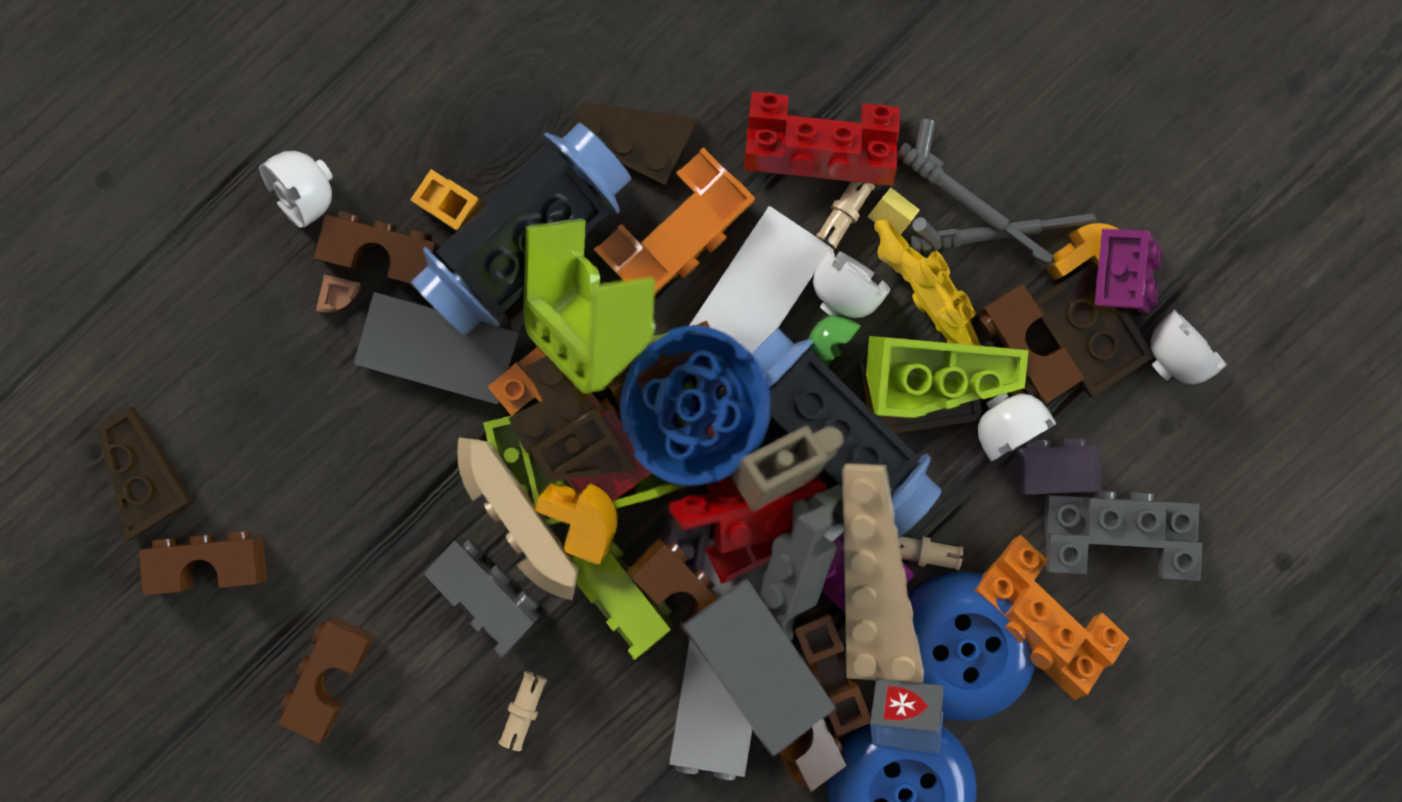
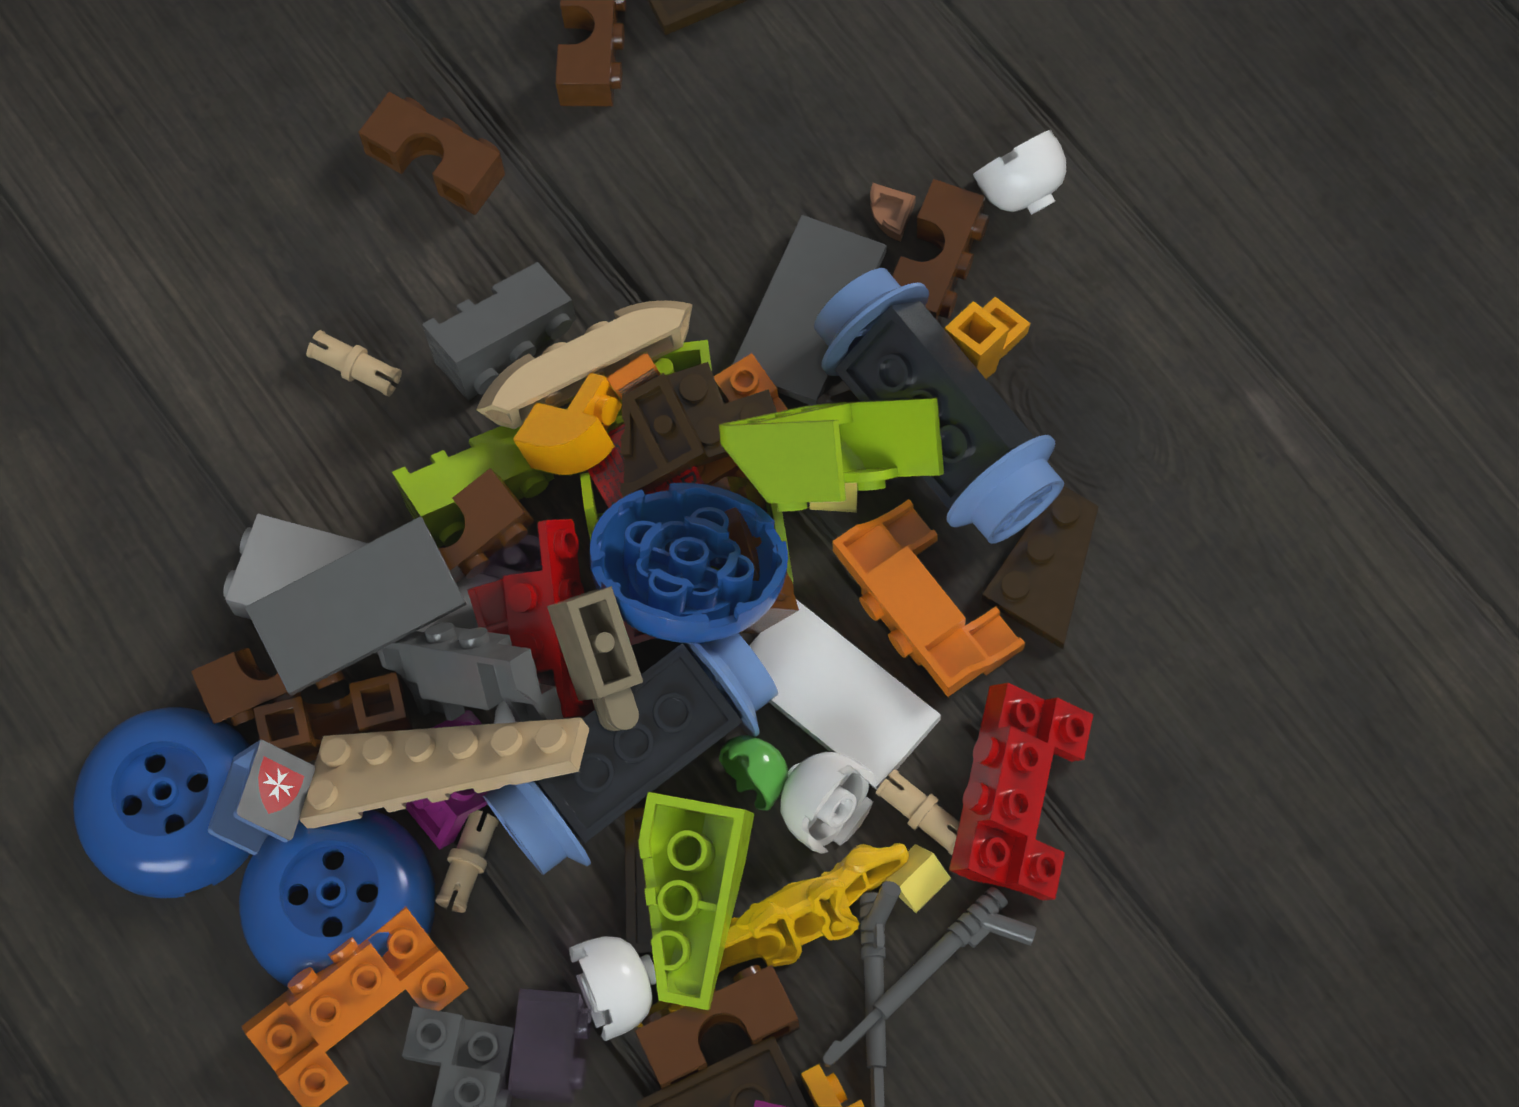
camera: 105 degrees right, 20 degrees down
none -> orange tile [607,353,661,400]

